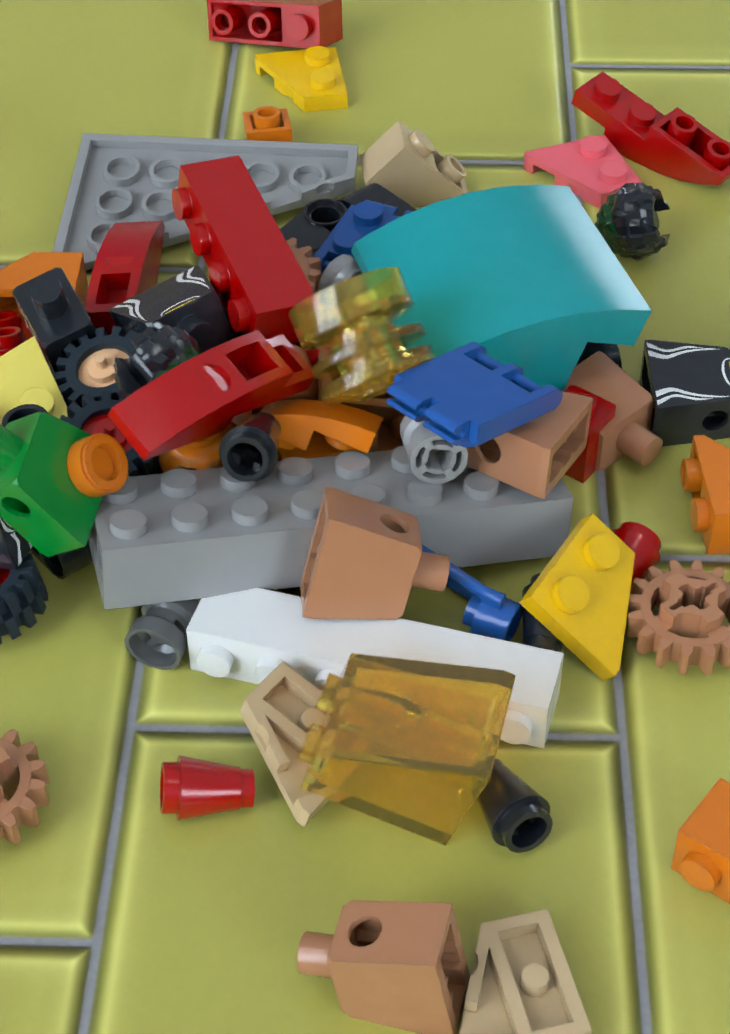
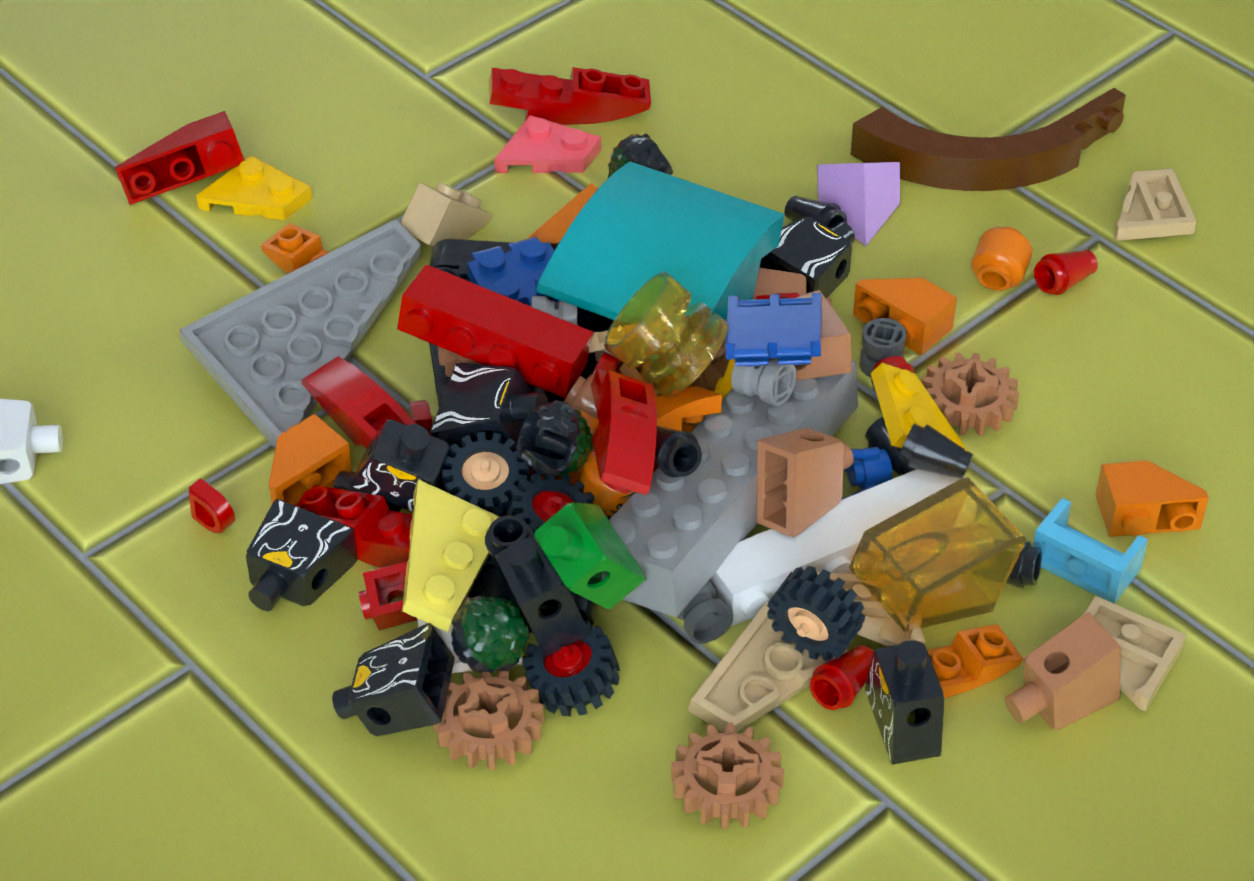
camera: 45 degrees left, 0 degrees up
orange tile [67,433,128,498] -> none
none -> tan wing [687,601,849,733]
none -> black wheel [767,566,865,661]
none -> dark grey wheel [859,318,906,378]
none -> black torso [865,641,944,765]
none -> black cone [899,424,973,480]
none -> orange slope [927,624,1023,699]
none -> medium azure panel [1033,498,1148,604]

